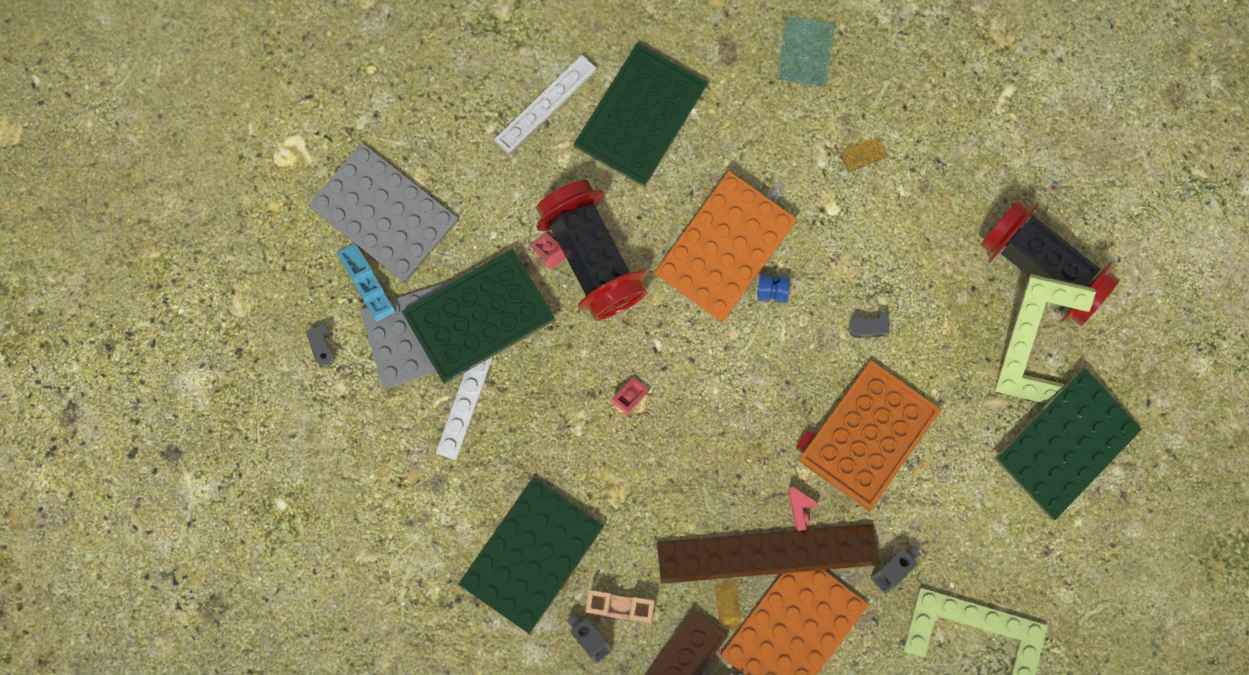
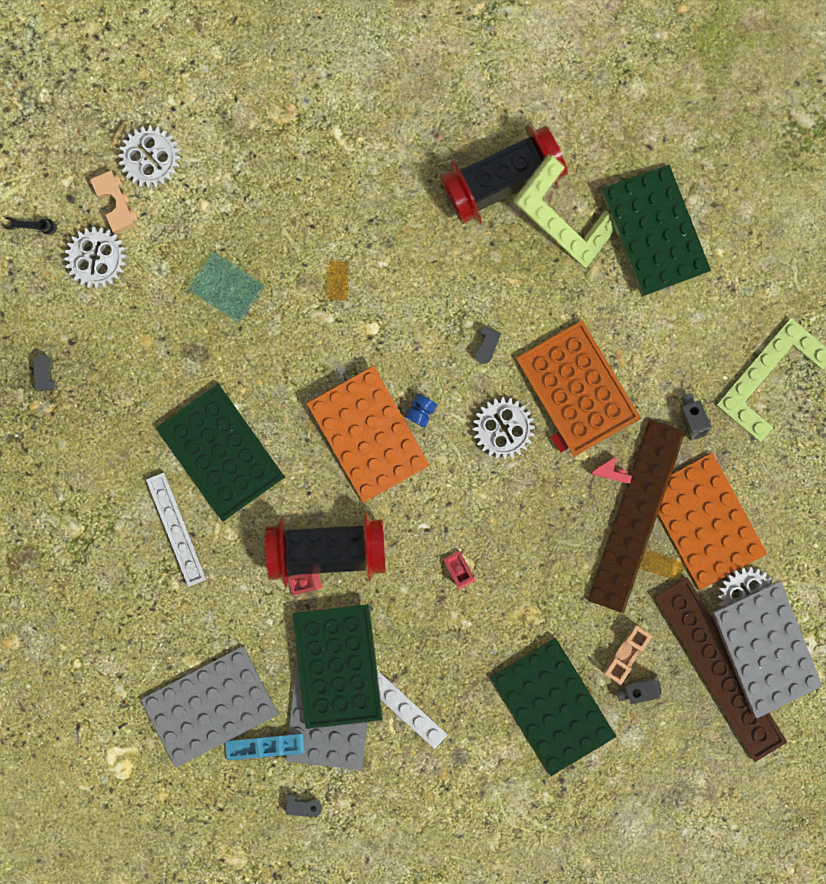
camera: 65 degrees left, 10 degrees up
none -> white gear [473,397,535,460]

